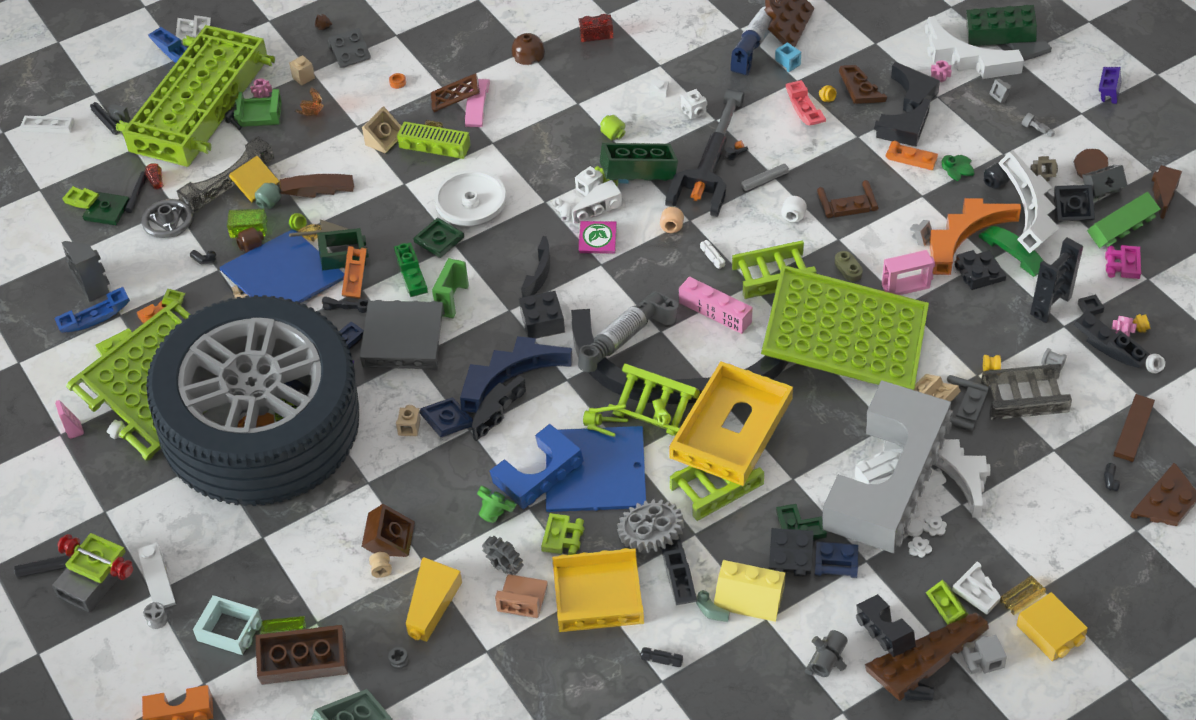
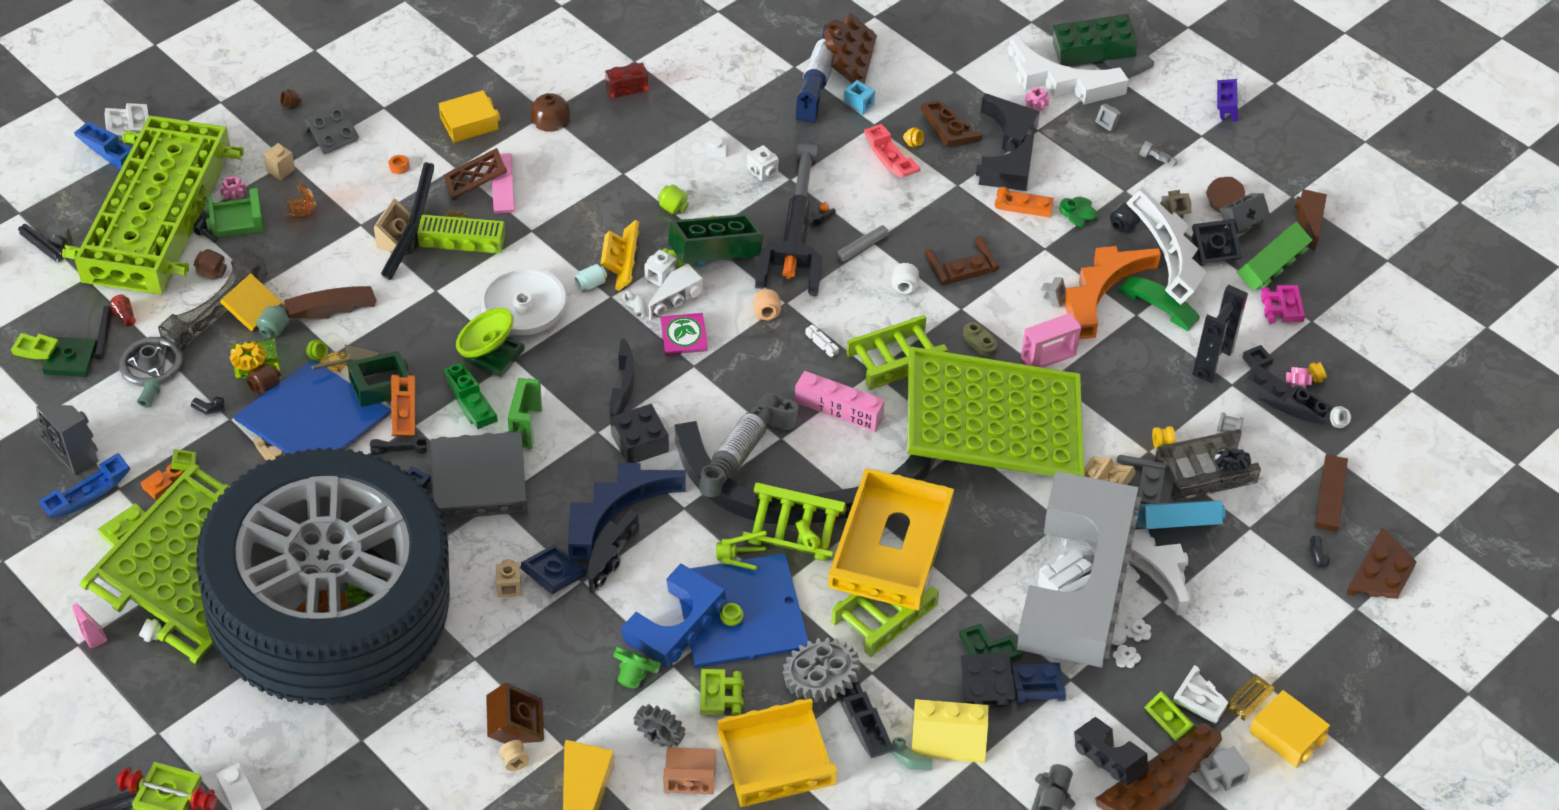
camera: 15 degrees left, 0 degrees up
black plate [954,250,1006,290] -> none
none -> sand green pin [137,379,161,408]
none -> reddish brown head [193,249,227,280]
none -> yellow gear [230,341,266,370]
none -> black axle [381,223,418,280]
none -> black axle [407,162,434,252]
none -> yellow brick [439,90,500,143]
none -> lime dish [456,308,514,358]
none -> light aqua brick [574,264,607,291]
none -> yellow bracket [600,220,639,291]
none -> lime plate [720,603,744,626]
none -> medium azure slope [1136,500,1226,529]
none -> black gear [1215,448,1251,472]

